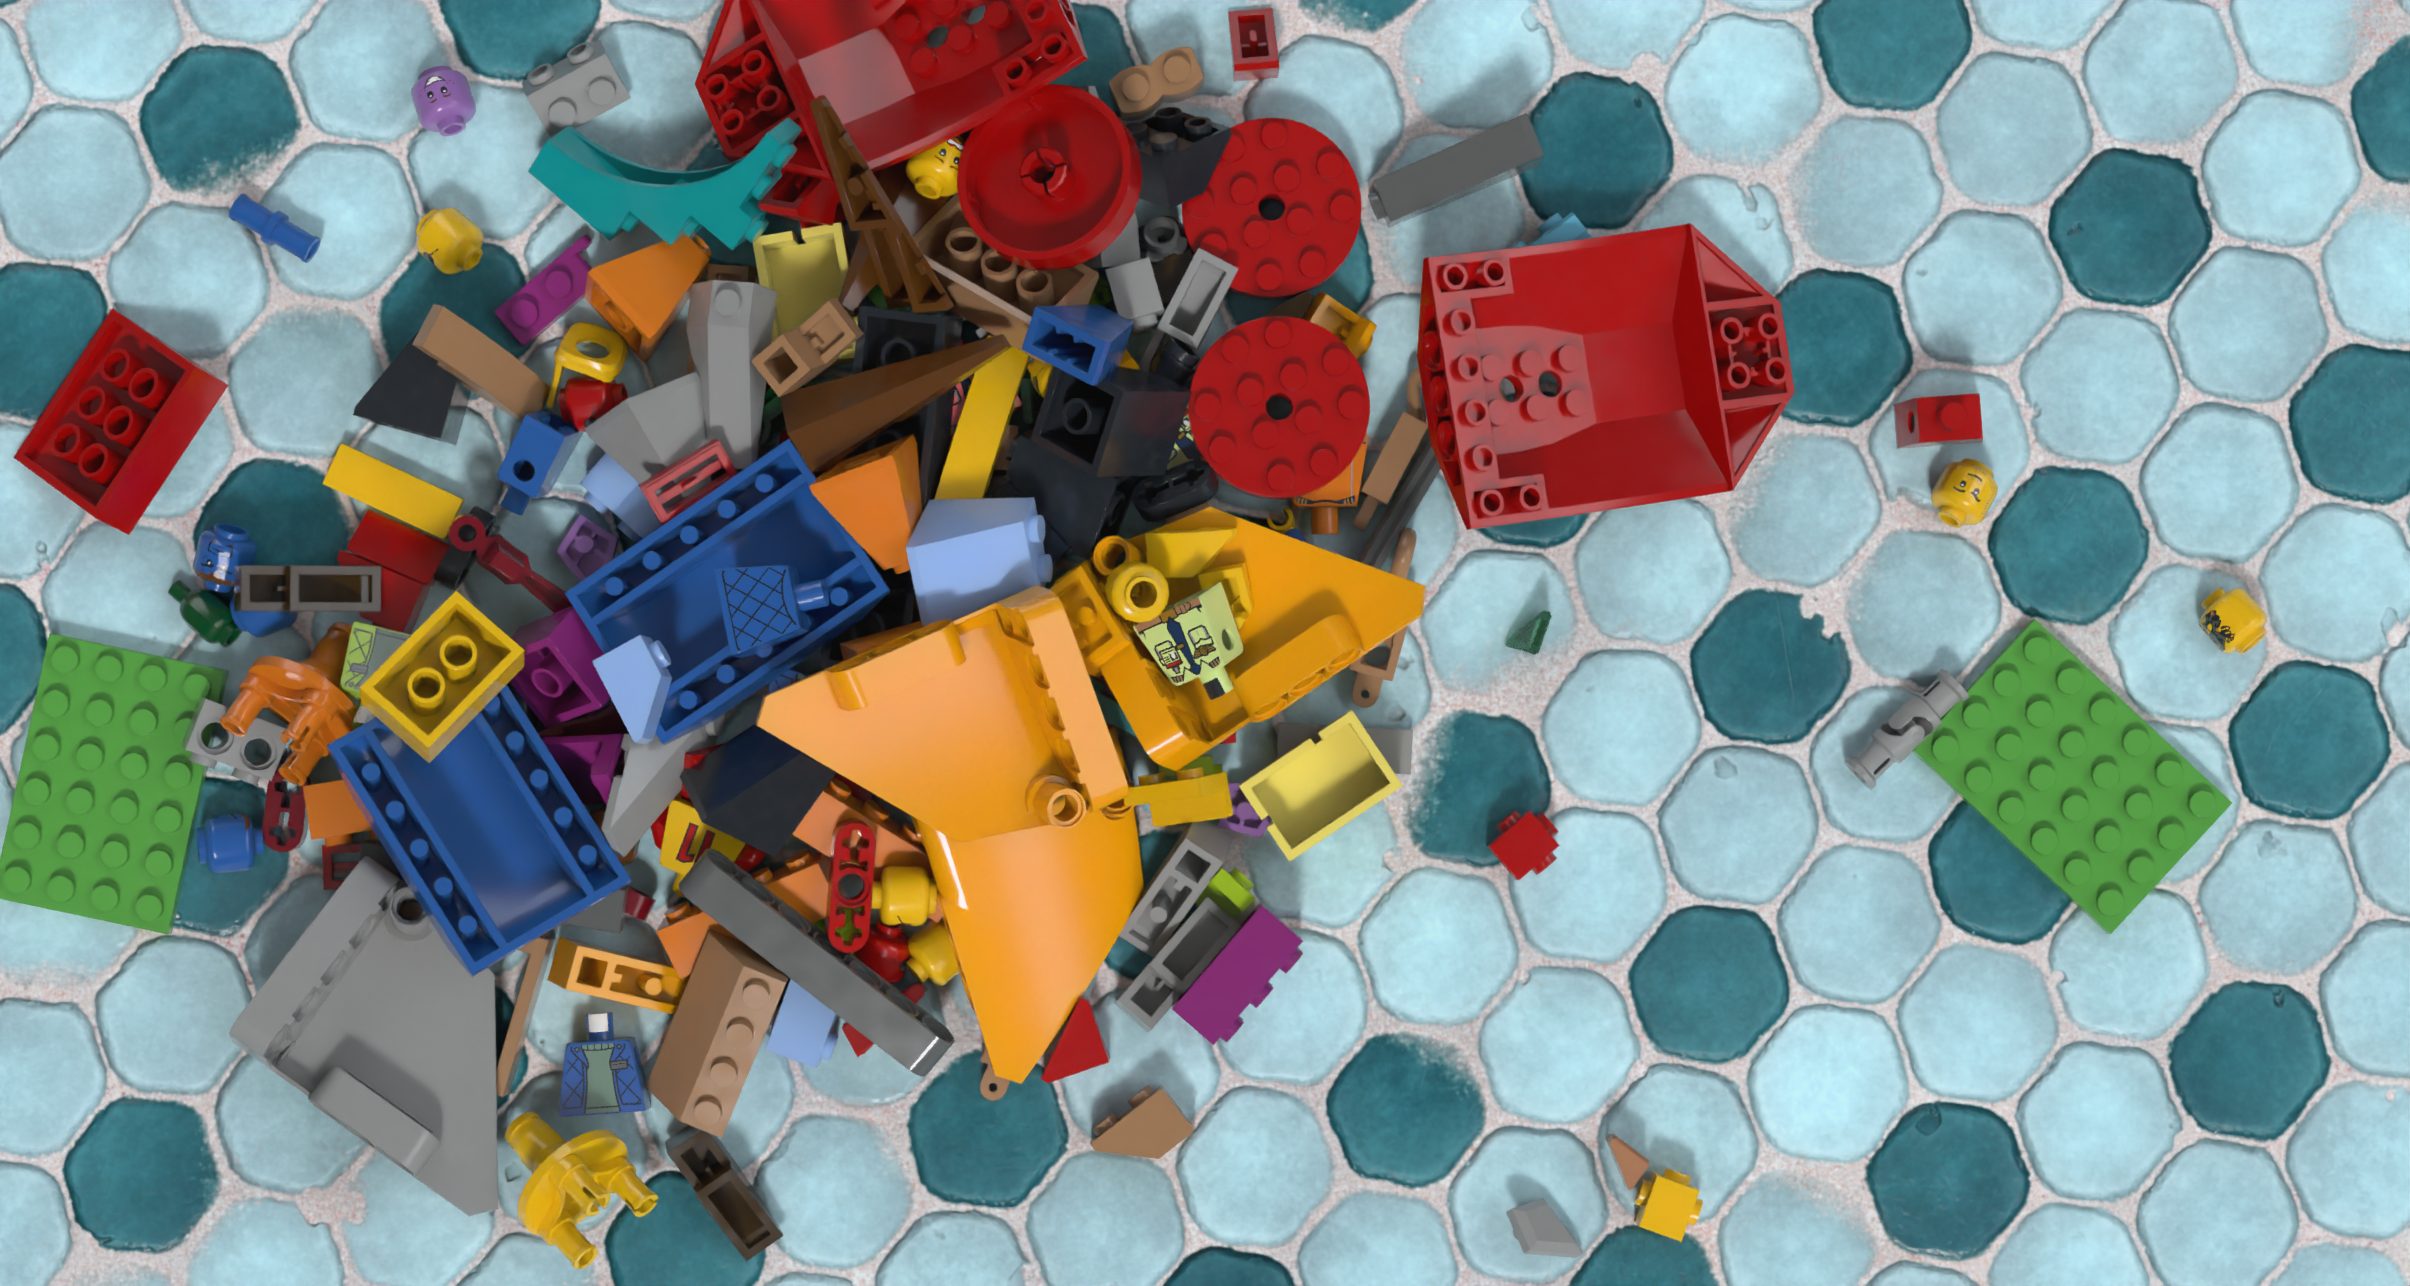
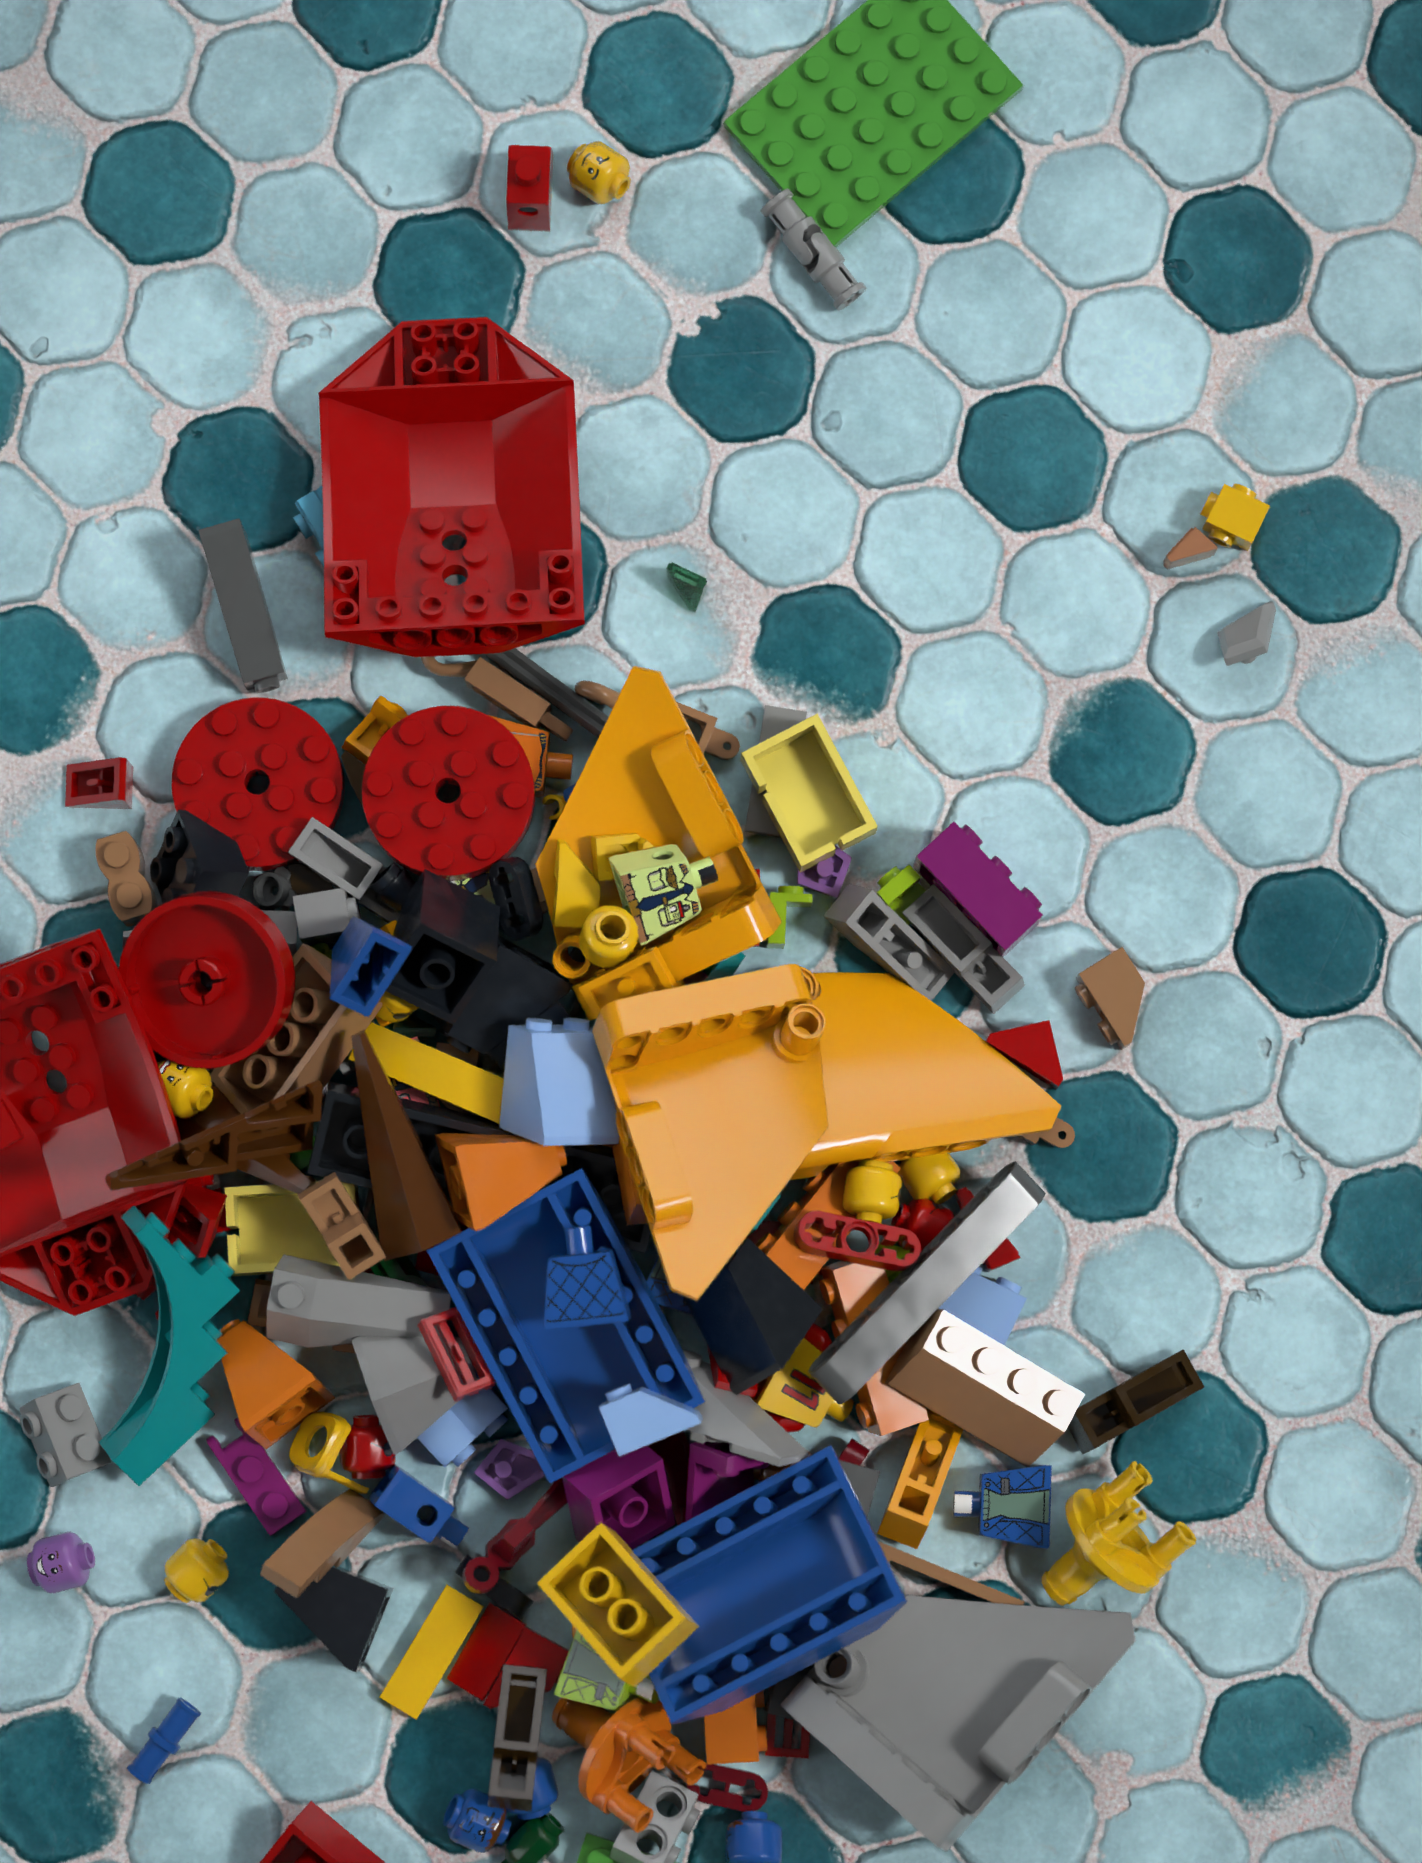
camera: 80 degrees left, 5 degrees down
yellow bracket [1123,767,1233,827] -> none
red brick [1486,810,1560,881] -> none

